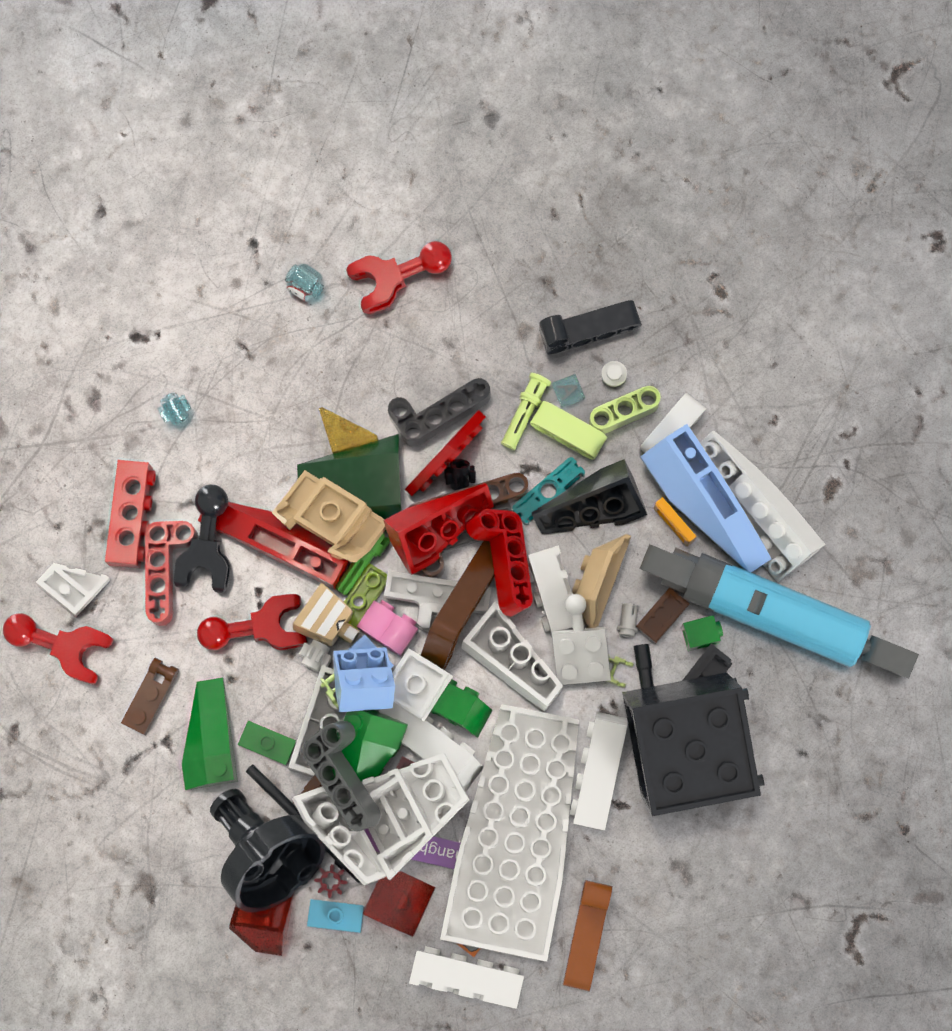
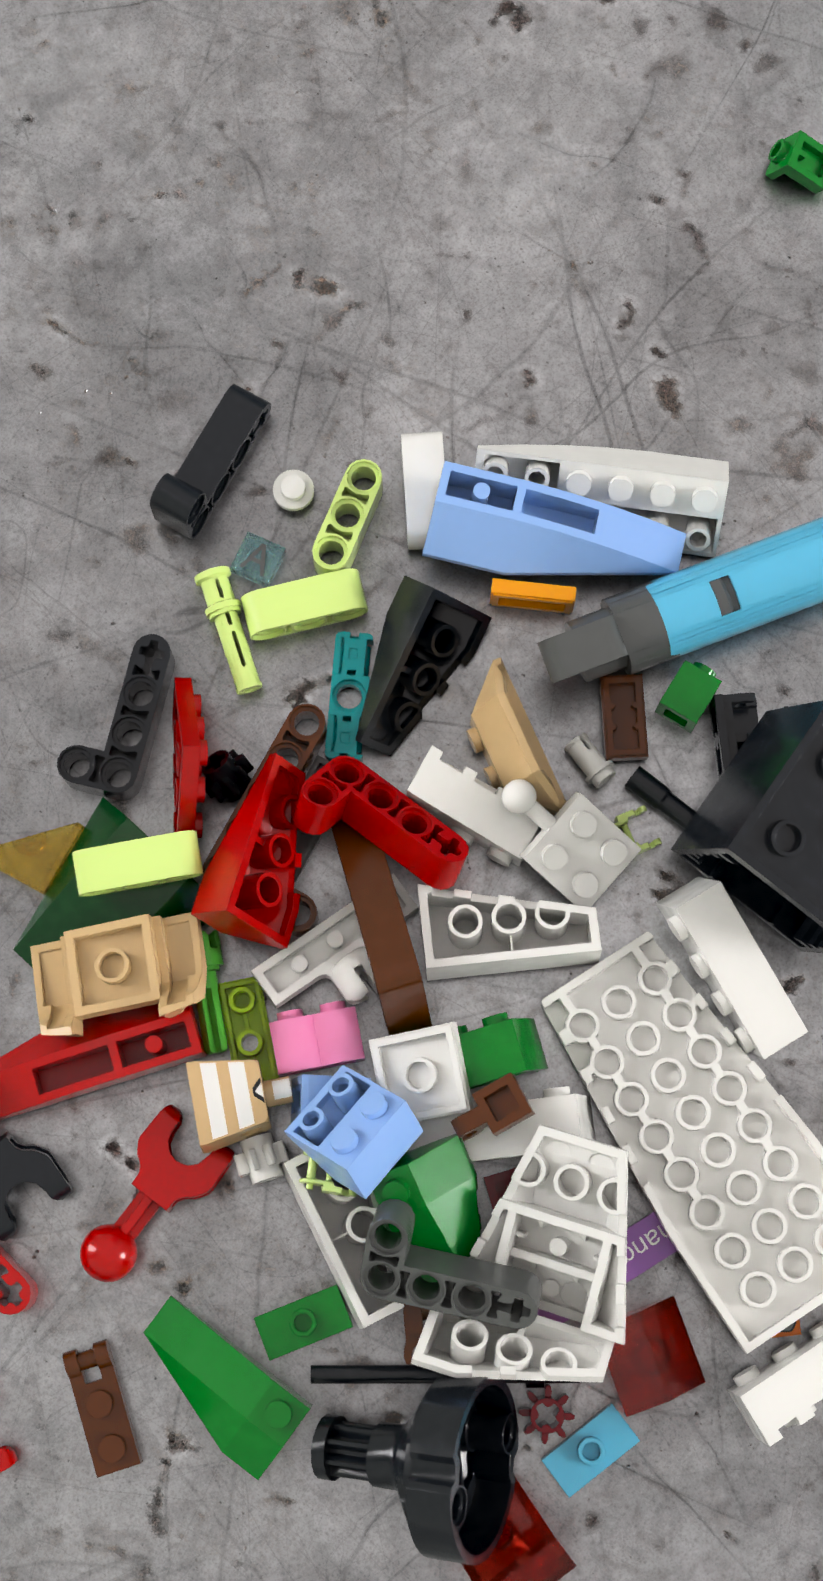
camera: 50 degrees left, 0 degrees up
none -> yellowish green beam [72,830,204,897]
none -> reddish brown plate [451,1072,535,1141]

